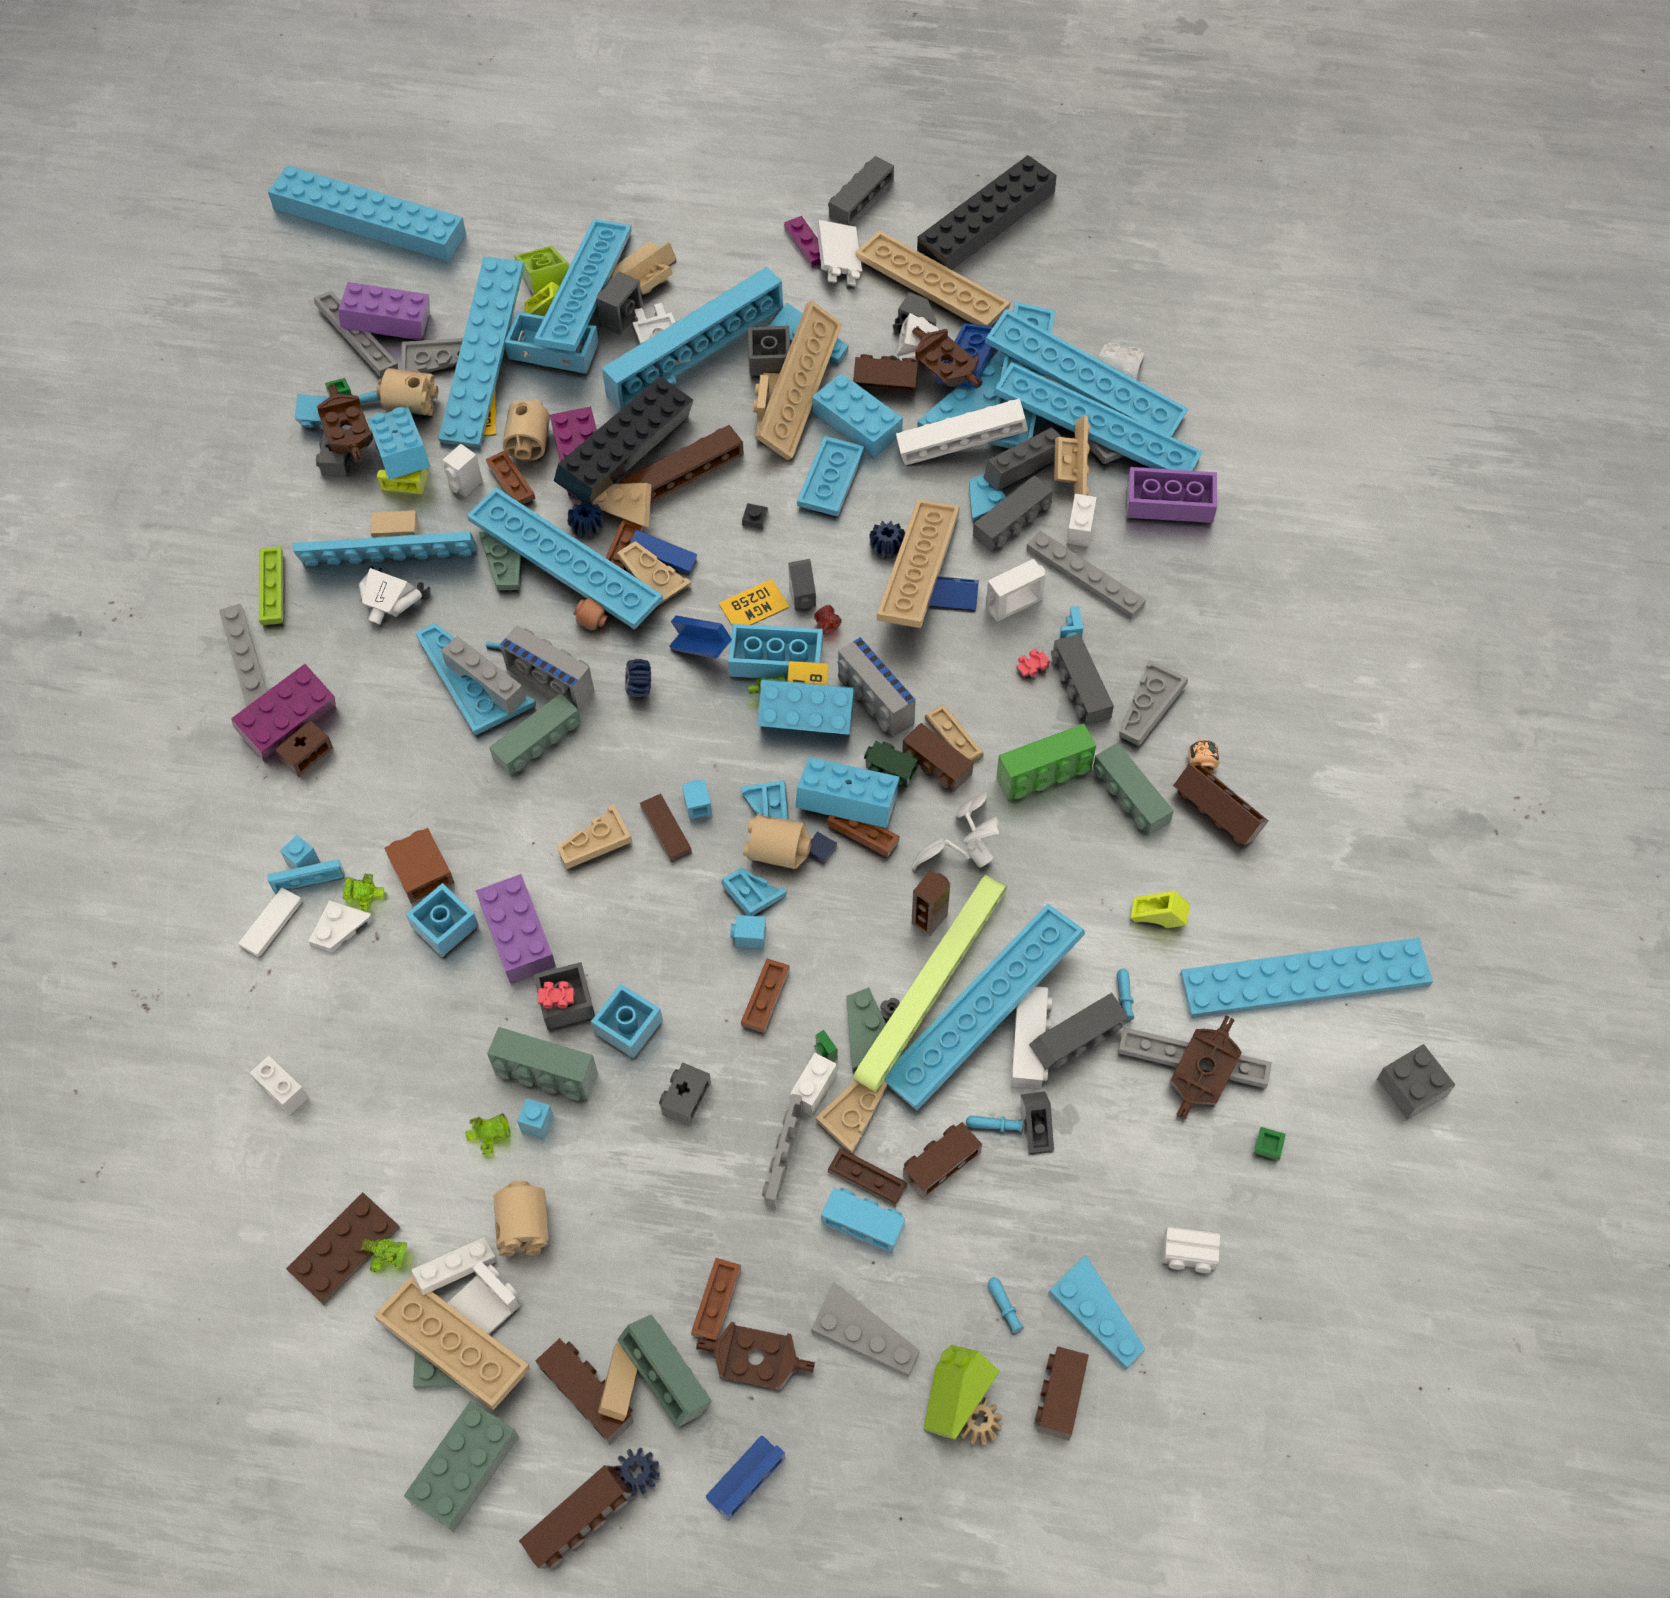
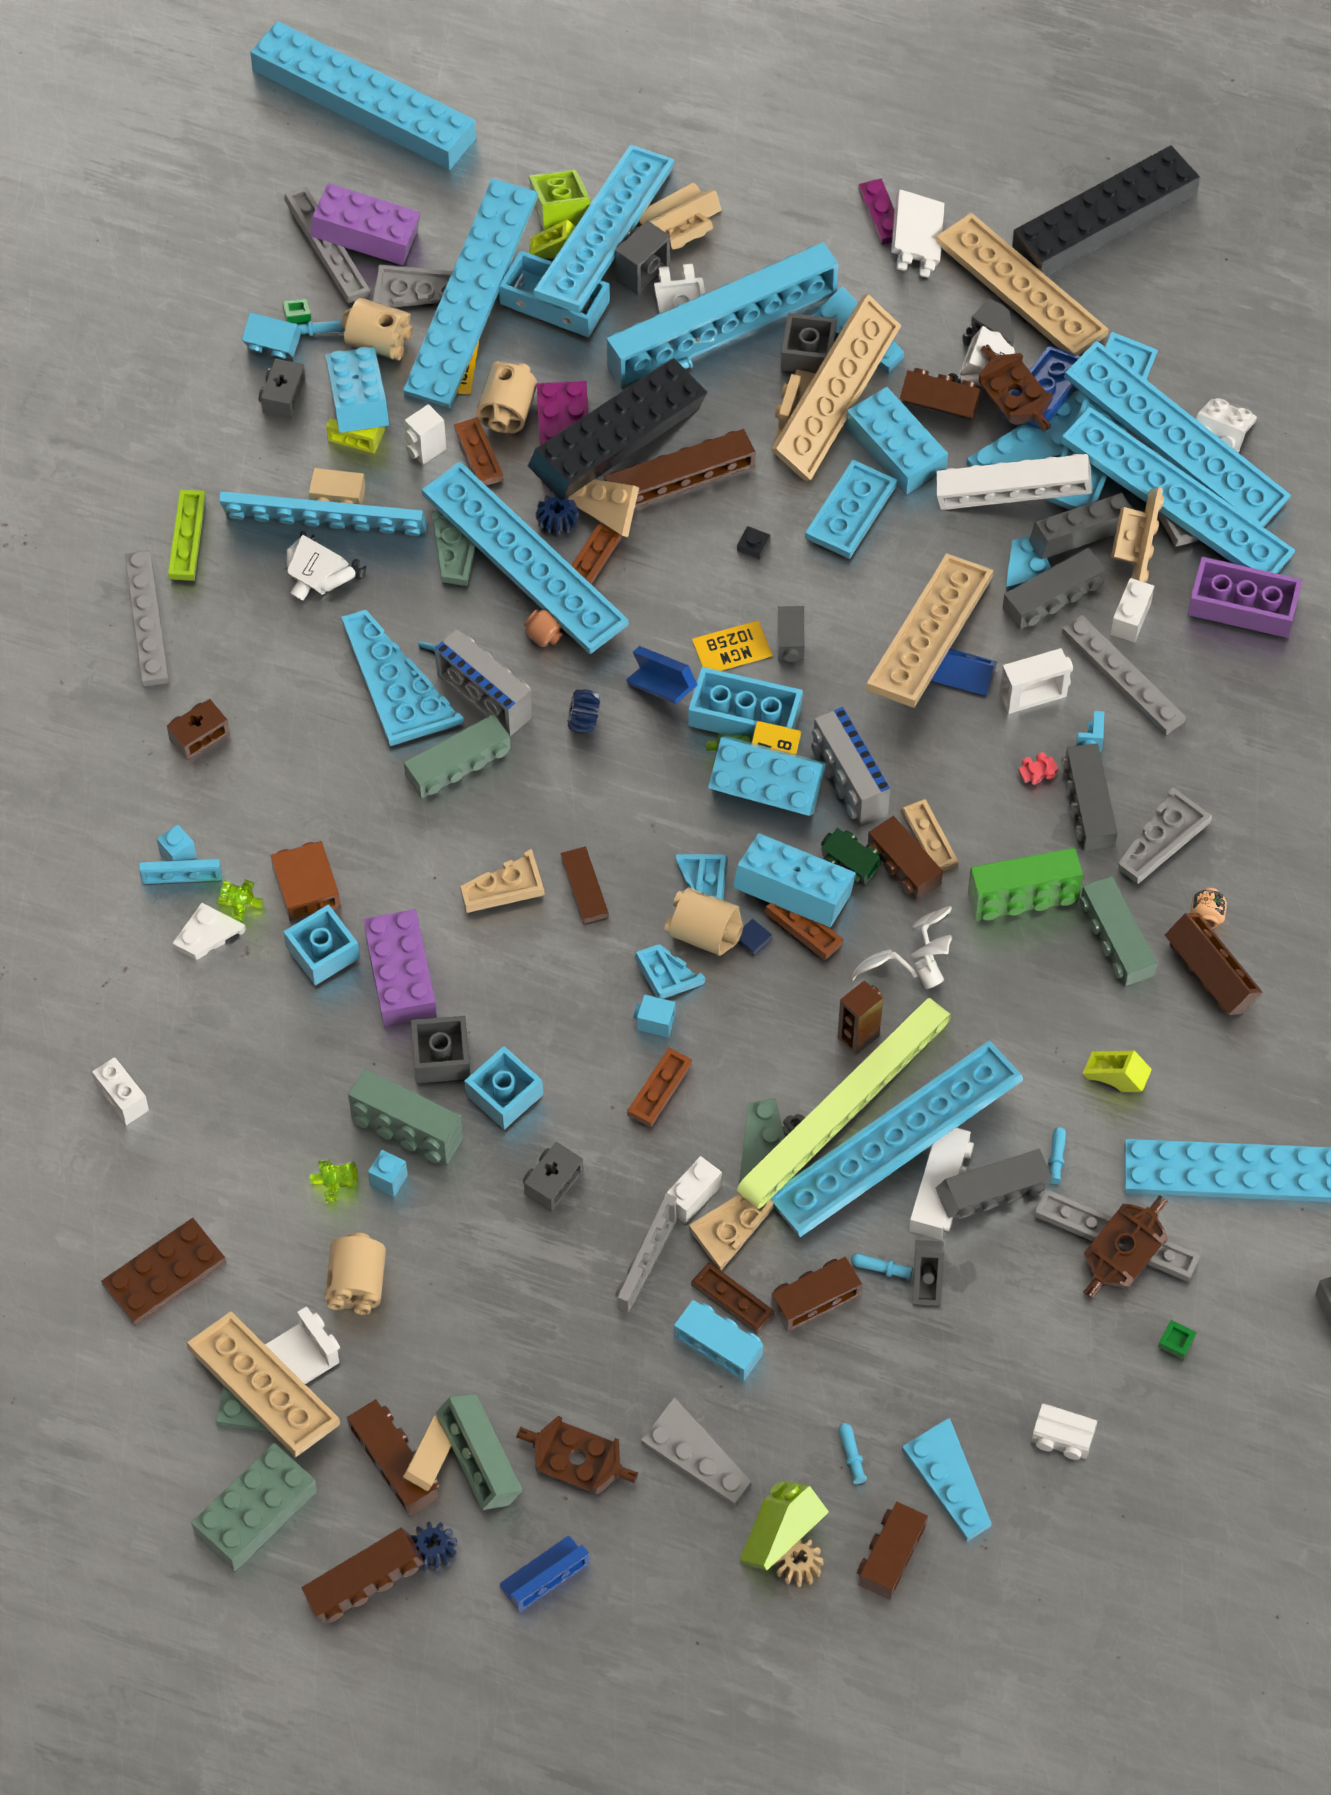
camera: 10 degrees right, 0 degrees up
magenta brick [231,664,336,761] -> none
white tile [238,888,303,958] -> none
reddish brown plate [317,384,373,462] -> none
clear neon green piece [361,1239,407,1272] -> none
white plate [411,1237,496,1295] -> none
light grey arch [441,636,526,715] -> none
coral piece [538,982,574,1009] -> none
tan wing [617,541,692,606] -> none
blue tile [630,530,697,575] -> none
medium azure brick [682,780,712,820] -> none
dark orange plate [691,1258,741,1342] -> none
clear red wheel [814,605,842,633] -> none
green plate [814,1030,838,1062] -> none
dark grey brick [828,156,894,225] -> none
dark blue gear [869,521,905,557] -> none

